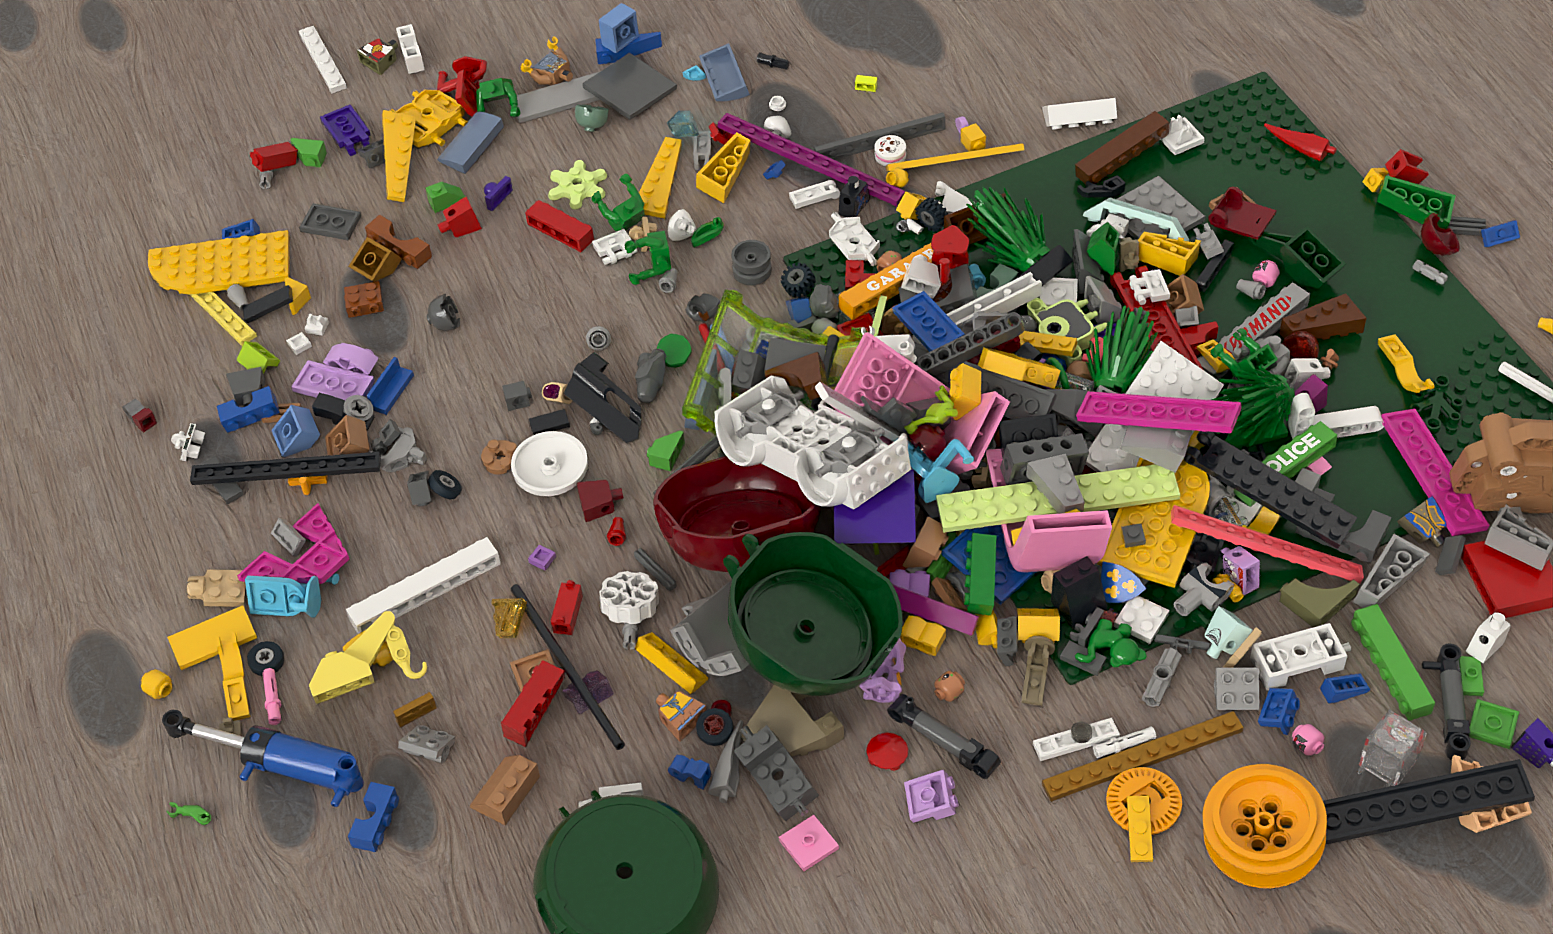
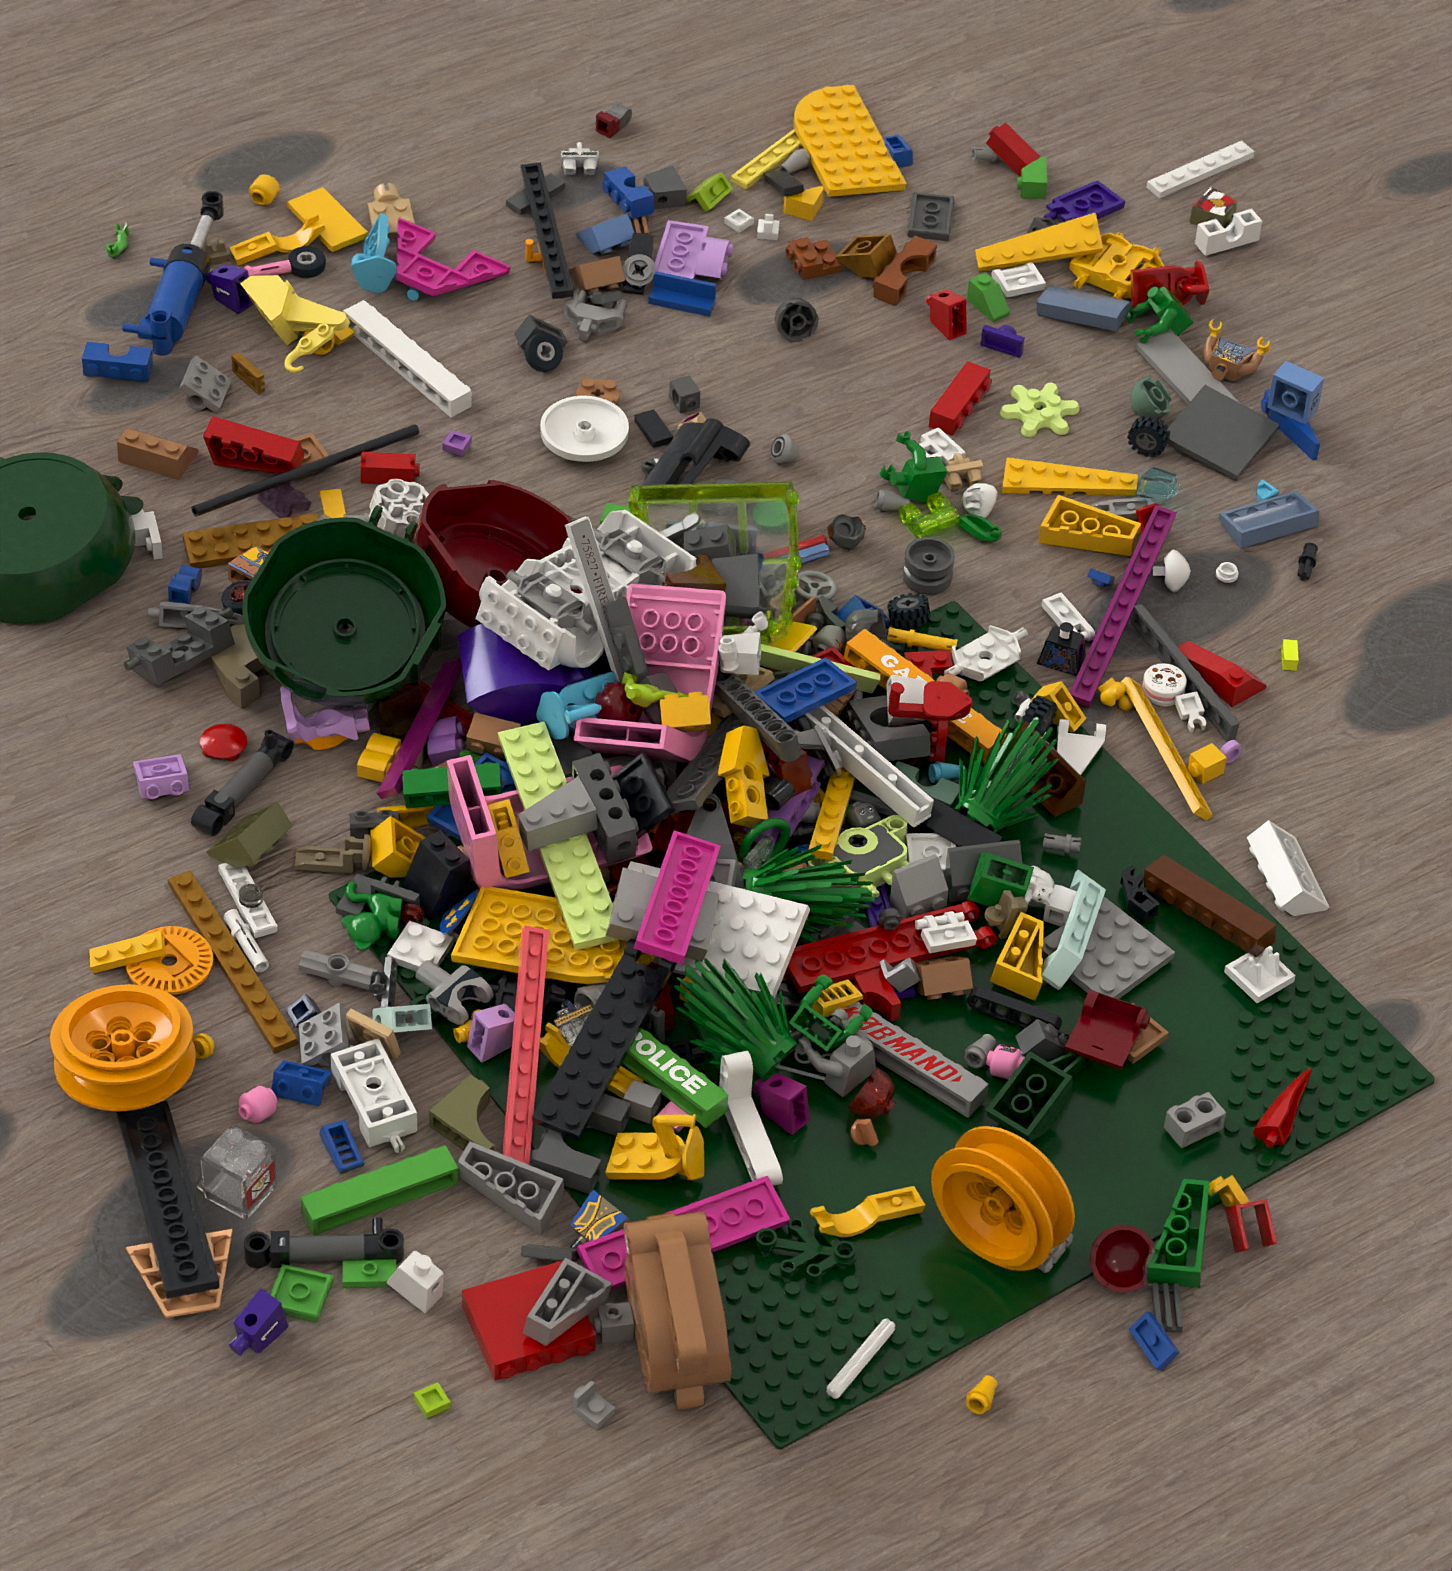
camera: 75 degrees right, 5 degrees down
light grey plate [271,518,306,556] -> none
clear yellow wing [491,598,527,638] -> none
dark red torso [577,480,624,522] -> none
green torso [591,174,645,232] -> none
bright pink plate [779,815,839,872] -> none
nougat head [934,671,965,702] -> none
dark grey plate [1121,523,1146,548] -> none
light grey hinge [1193,223,1224,259] -> none
reddish brown wedge [1279,293,1367,346] -> none
white torso [1284,358,1330,392] -> none
none -> pearl gold plate [183,513,319,568]
none -> dark purple torso [206,264,254,314]
none -> olive slope [206,802,293,869]
none -> dark blue slope [286,994,321,1028]
none -> yellow sticker [320,489,346,518]
none -> yellow plate [605,1114,704,1180]
none -> yellow pin [887,627,958,653]
none -> clear neon green connector [899,492,959,538]
none -> light orange wheel [931,1126,1075,1271]
none -> white plate [992,262,1046,298]
none -> dark grey slope [1015,1019,1070,1062]
none -> light grey pin [1043,833,1081,854]
none -> black wheel [1127,415,1170,457]
none -> light grey brick [1164,1092,1226,1148]
none -> white plate [1174,692,1206,733]
none -> red wedge [1177,641,1267,707]

